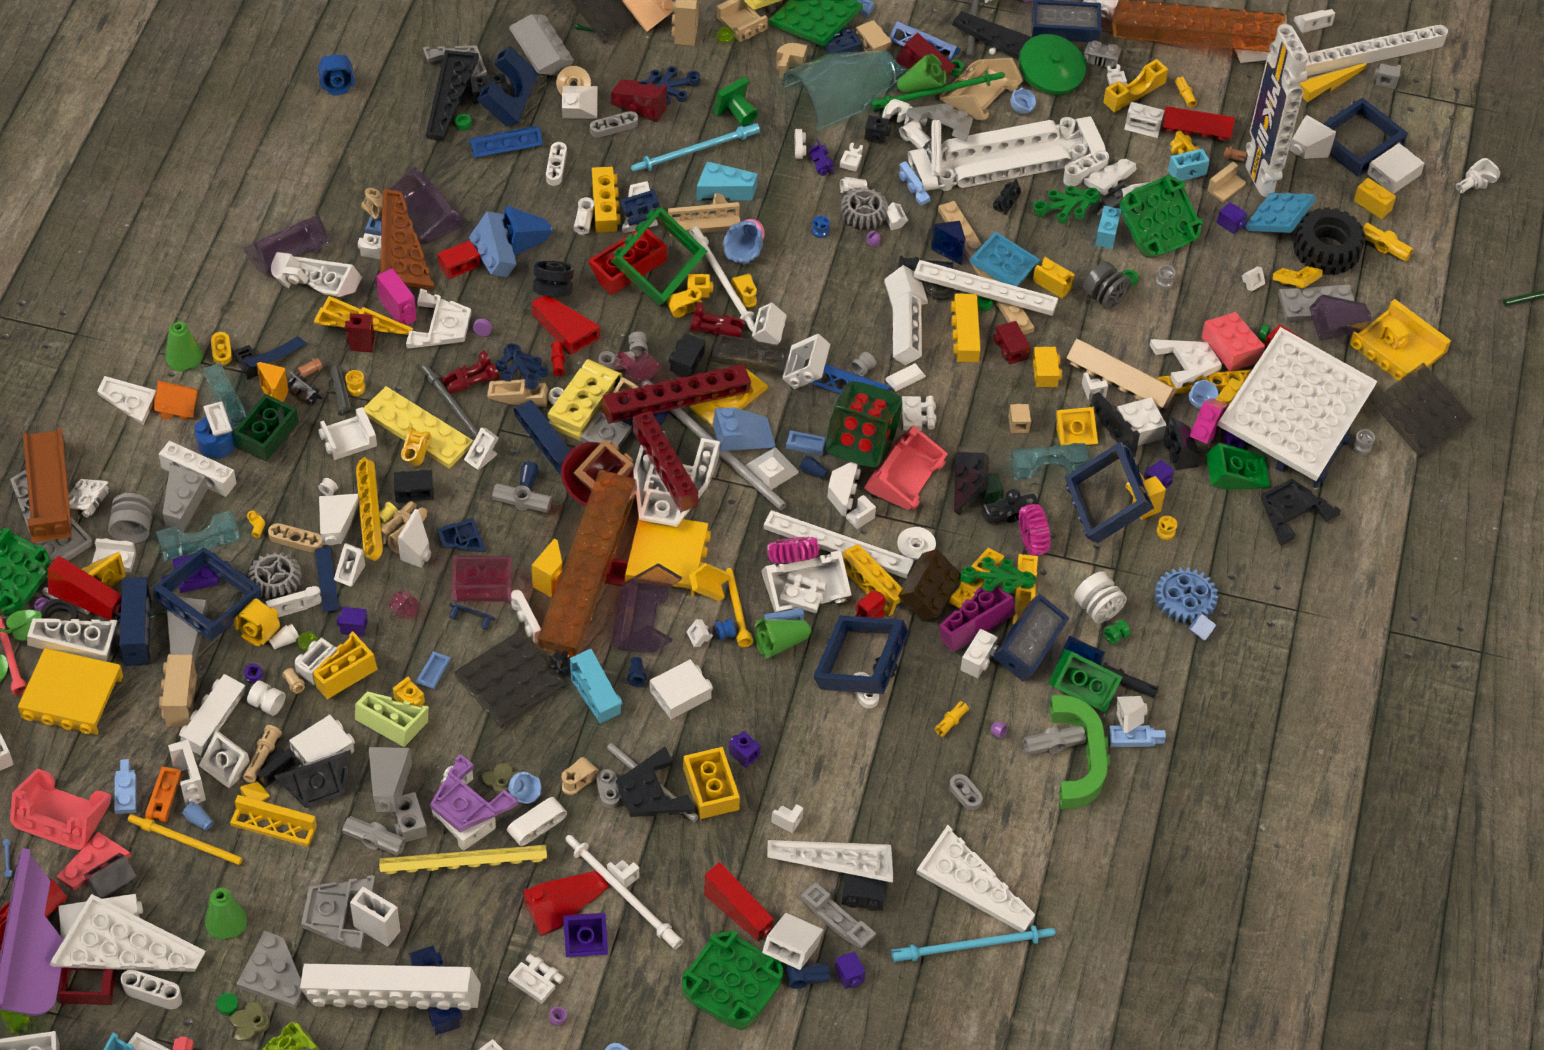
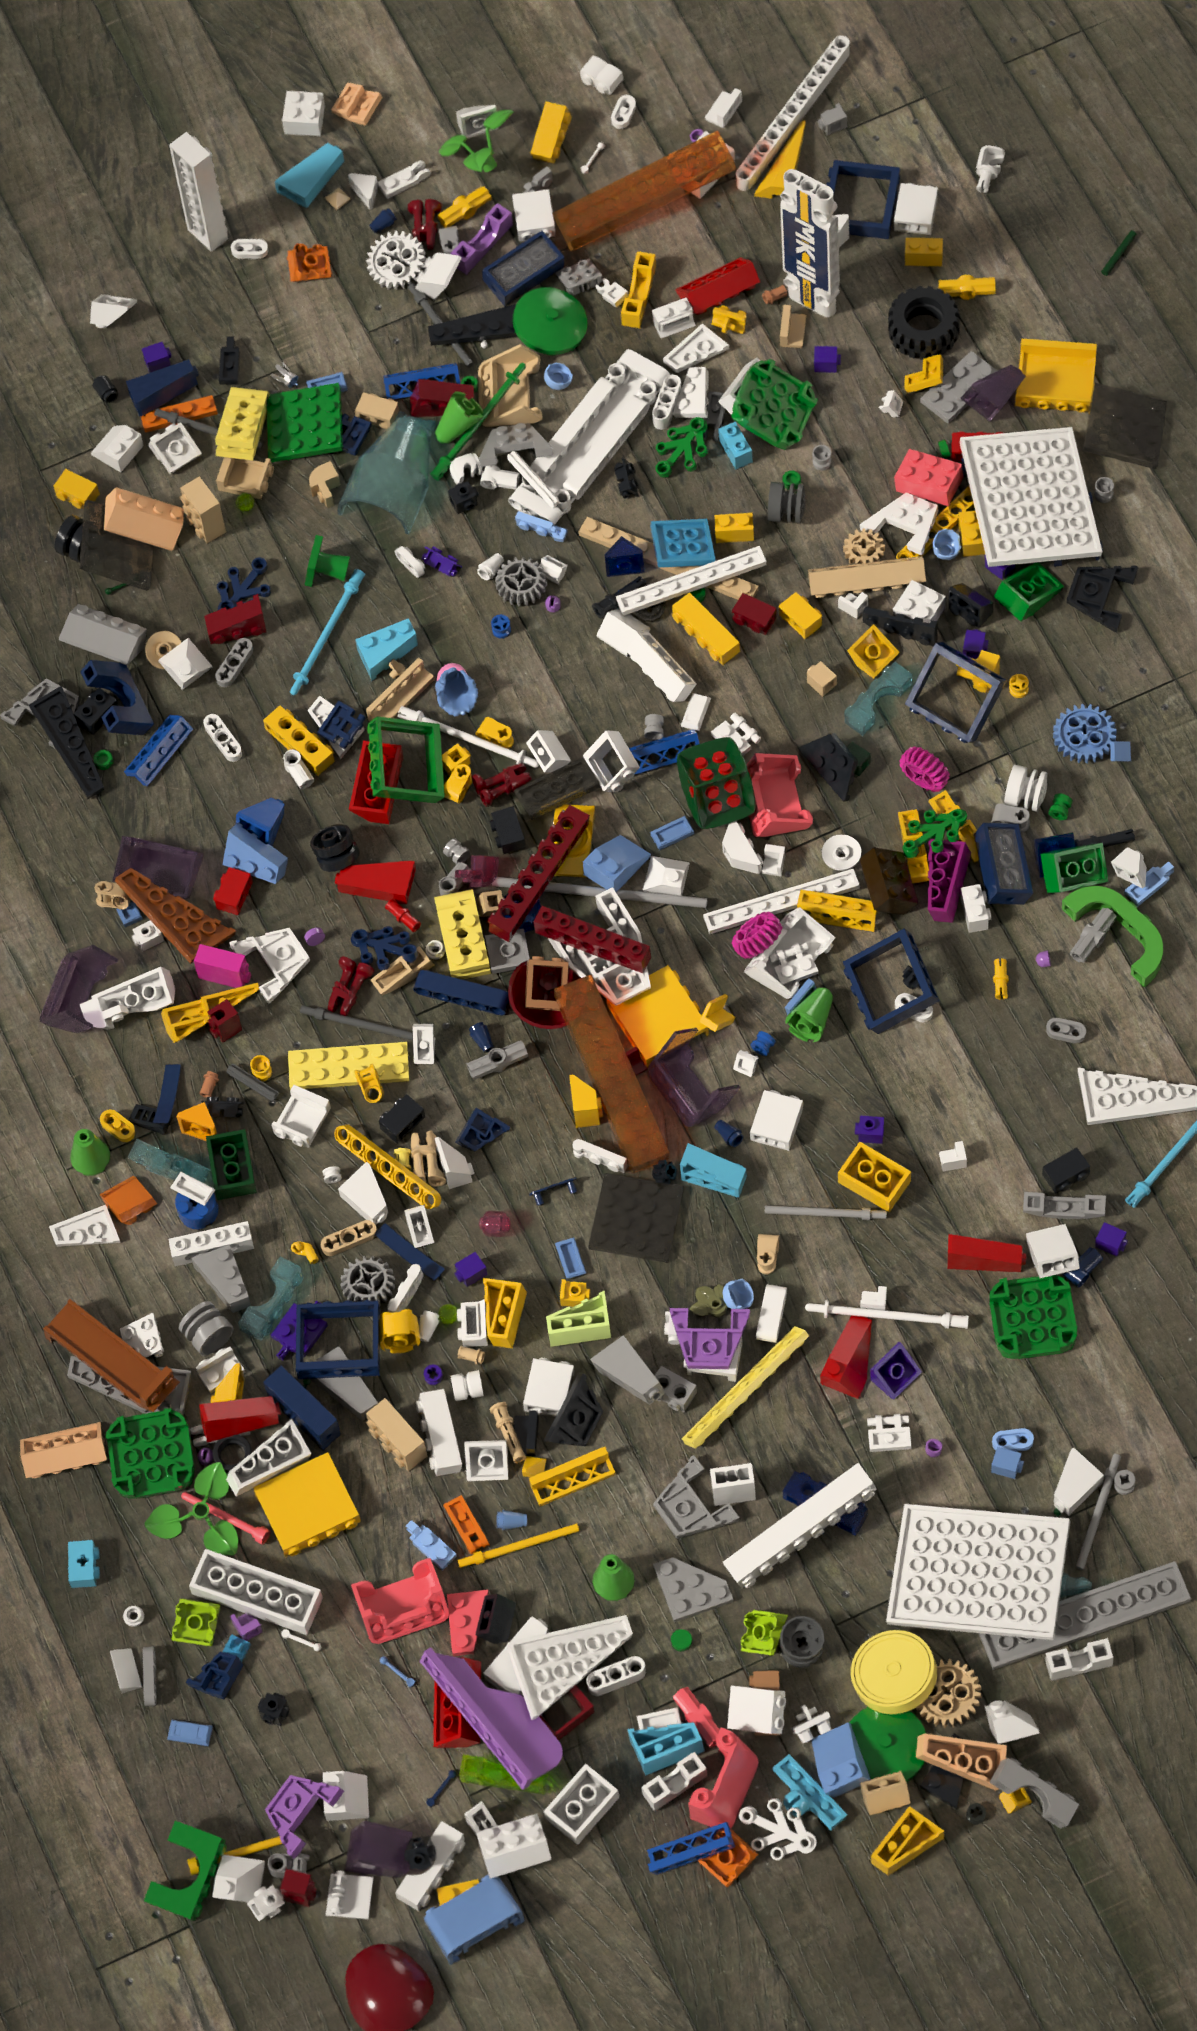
camera: 30 degrees left, 10 degrees up
white panel [168,740,206,806] -> none
olive plate [229,1002,270,1041] -> none
light grey piece [342,816,406,856] -> none
clear pink brick [452,556,512,601] -> none
light grey plate [596,769,621,808] -> none
black wing [616,747,695,817] -> none
yellow piece [726,568,753,647] -> none
white wing [767,840,893,882] -> none
dark blue cone [799,455,828,479] -> none
white plate [840,143,863,172] -> none
red brick [855,589,886,633] -> none
black piece [982,489,1039,524] -> none
medium azure brick [1168,149,1210,181] -> none
yellow axle [1175,76,1197,108] -> none
dark pink brick [1190,398,1229,444] -> none
dark azure plate [1245,193,1316,233] -> none
yellow brick [1379,318,1410,350] -> none
none -> white wing [663,324,729,373]
none -> tan gear [843,528,885,564]
none -> light grey piece [991,803,1030,832]

